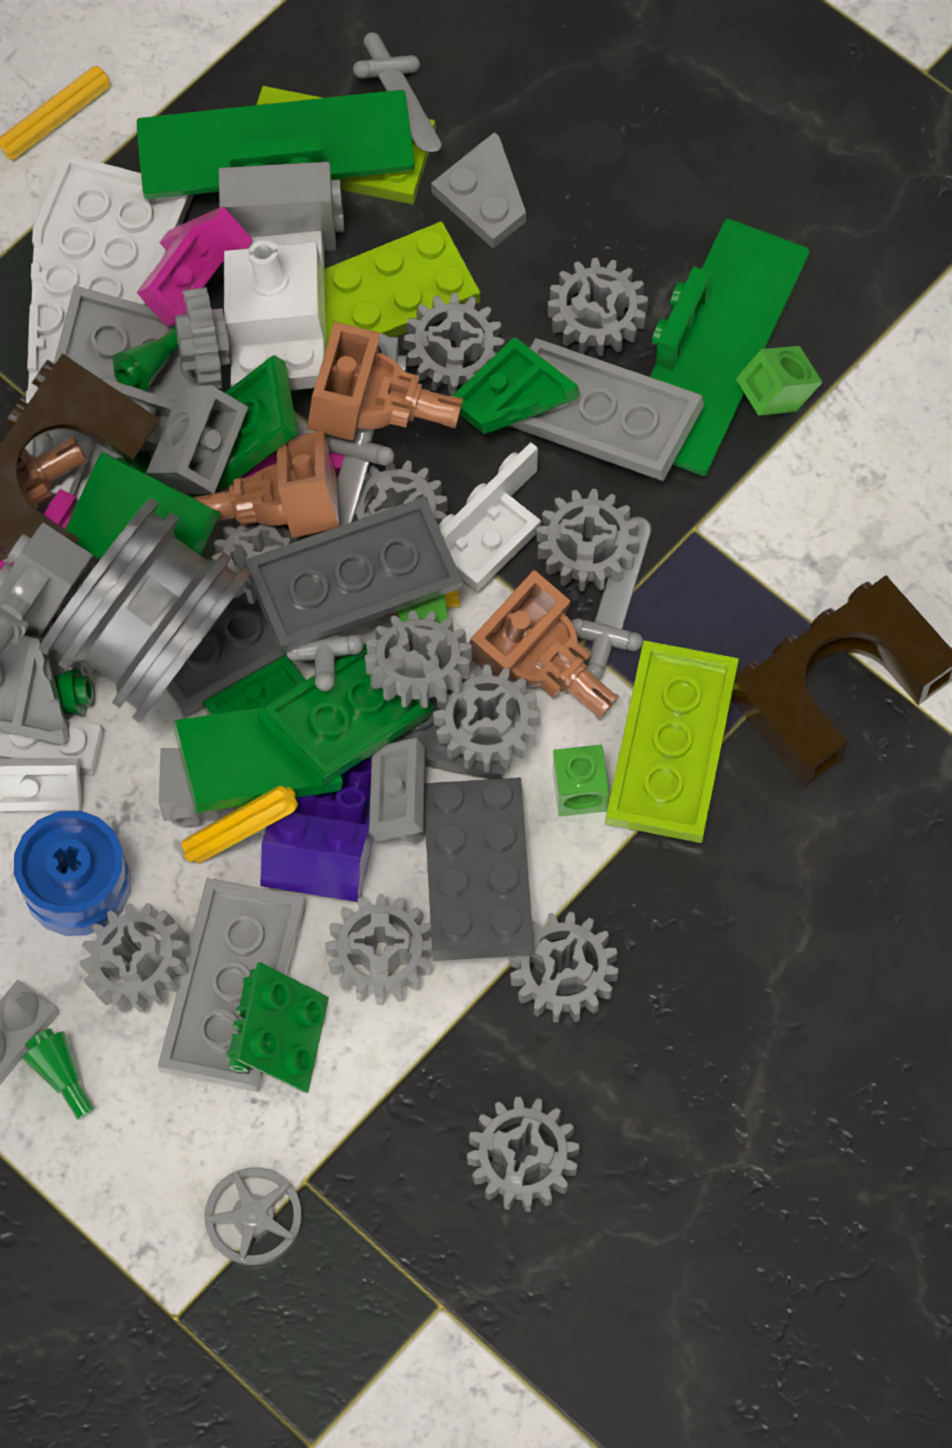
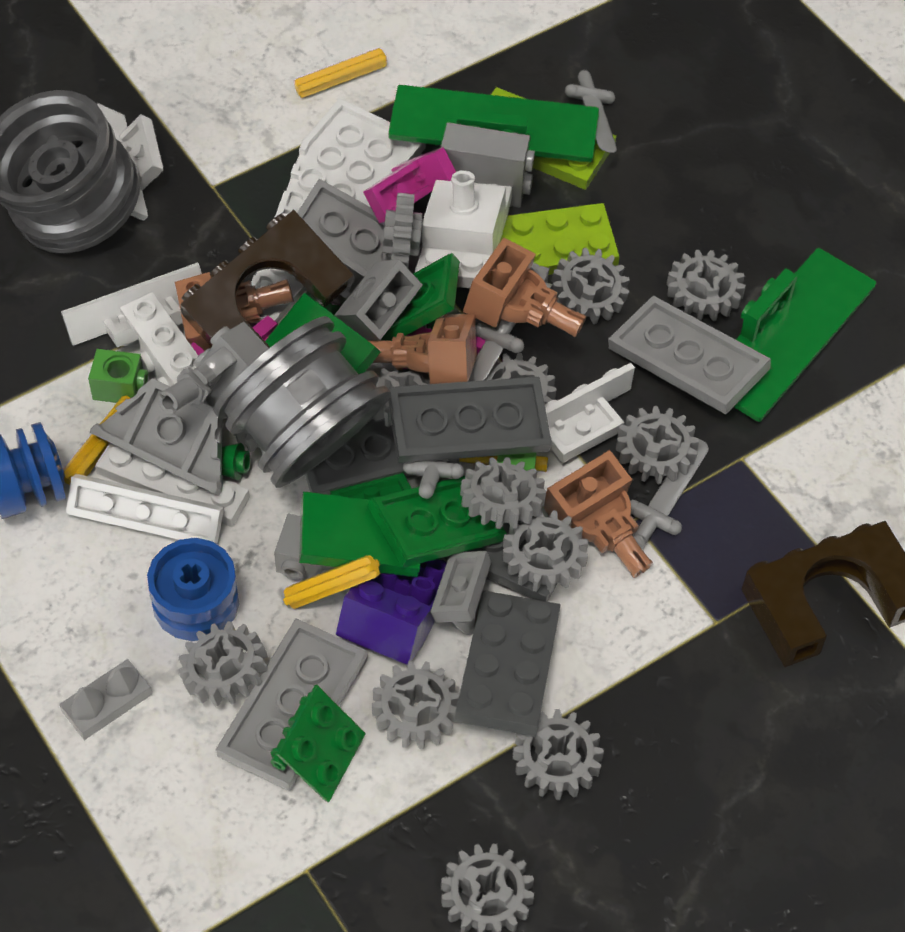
camera: 10 degrees right, 10 degrees down
green cone [21,1028,95,1120] -> none
green cone [113,327,179,391] -> none
light grey wheel [205,1168,302,1266] -> none
light grey wing [431,132,526,249] -> none
green wing [452,337,580,434] -> none
bright green brick [553,744,609,817] -> none
lime plate [605,640,739,843] -> none
bright green brick [736,346,822,416] -> none

